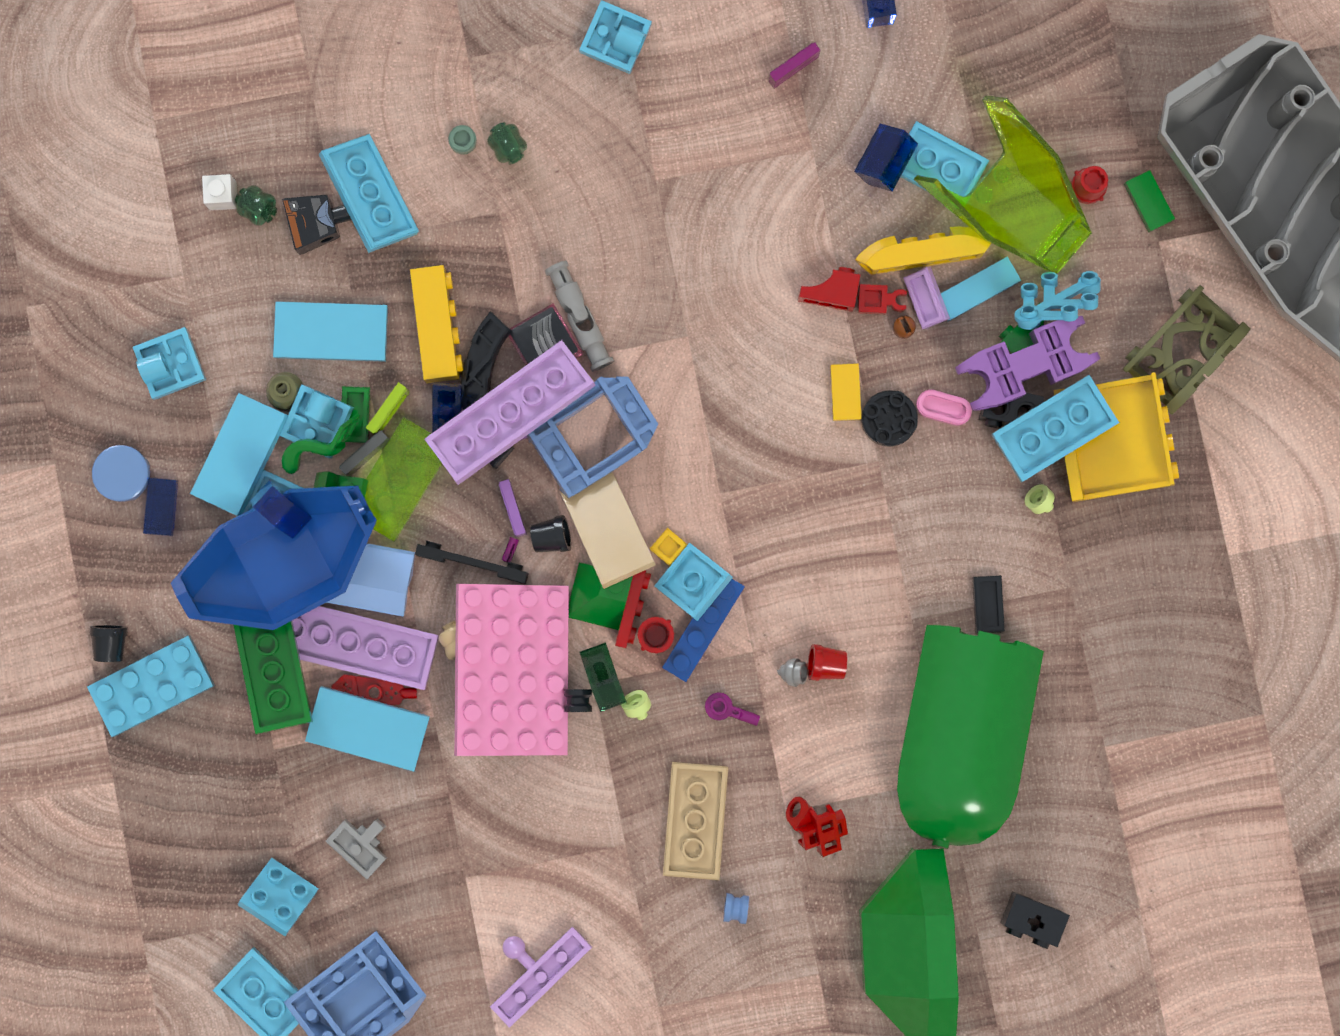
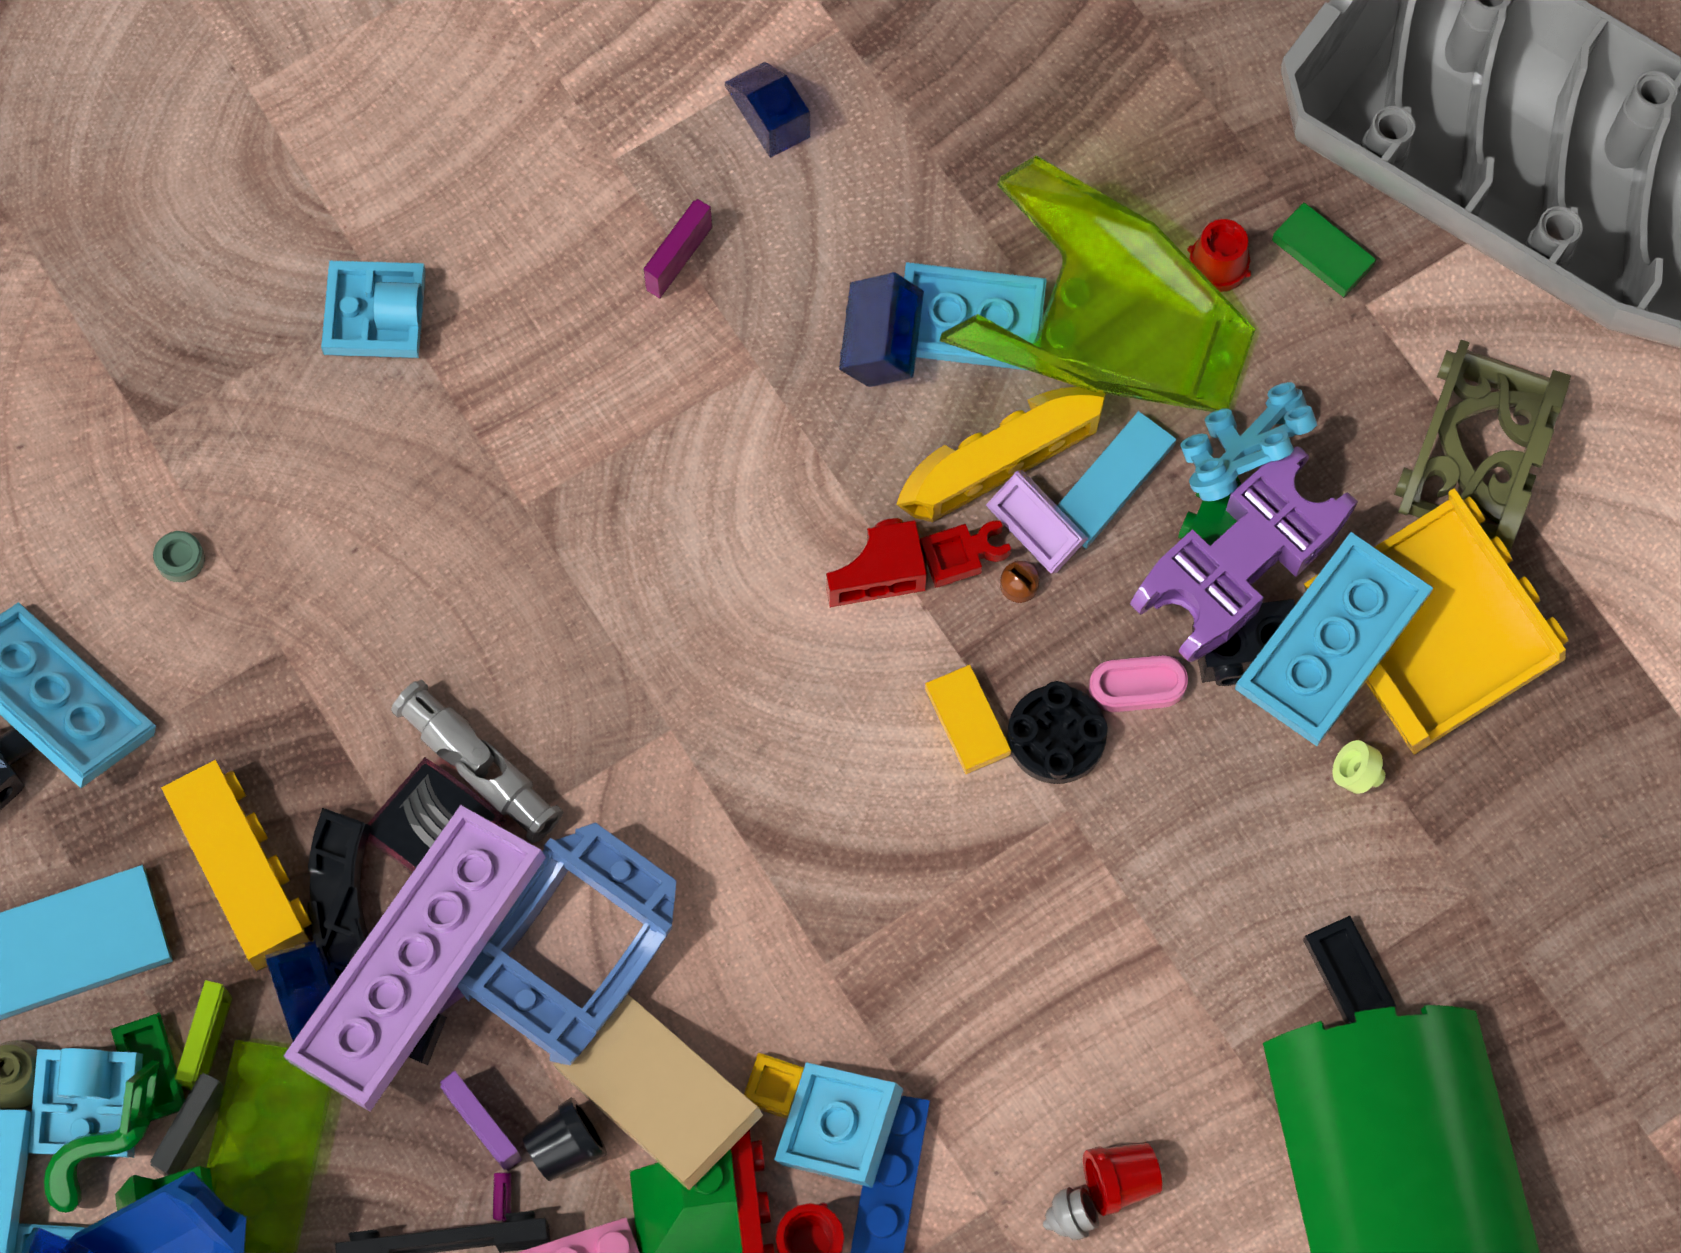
camera: 20 degrees left, 15 degrees down
clear green piece [487,122,527,165] -> none

